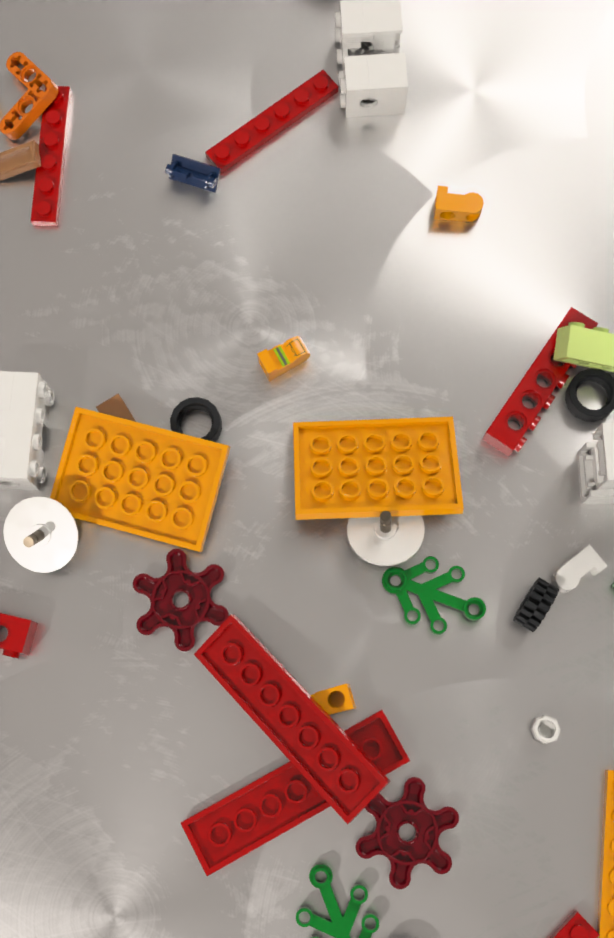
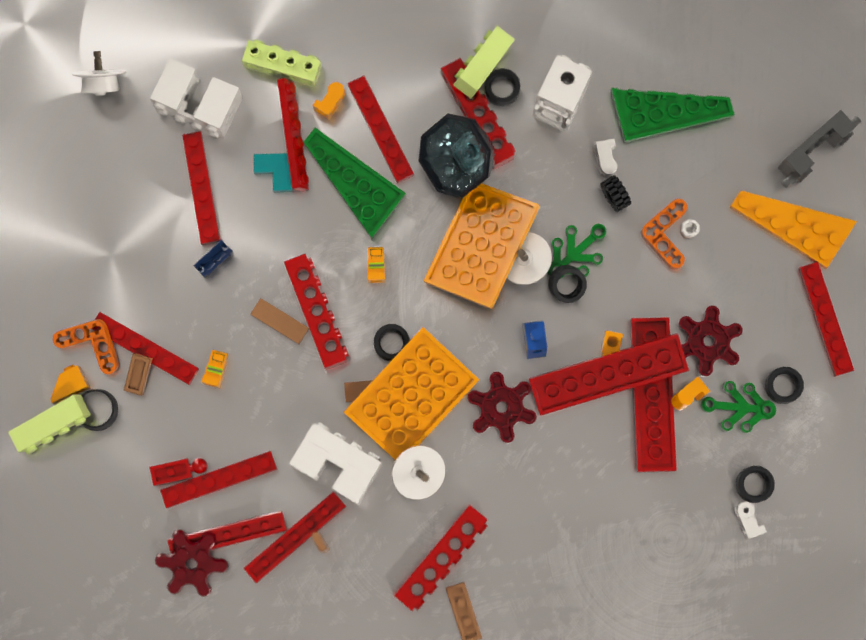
camera: 70 degrees left, 5 degrees up
none -> light orange leg [201,350,228,388]
none -> yellowish green brick [242,40,321,87]
none -> medium nougat tile [250,298,309,345]
none -> teal tile [254,153,292,192]
none -> red plate [277,78,309,192]
none -> red brick [284,254,349,370]
none -> green wing [304,128,406,239]
none -> red plate [347,76,414,183]
none -> clear light blue rock [418,113,495,198]
none -> blue torso [522,321,547,359]
none -> black tyre [548,265,587,303]
none -> orange beam [641,199,687,270]
none -> light orange leg [671,376,710,410]

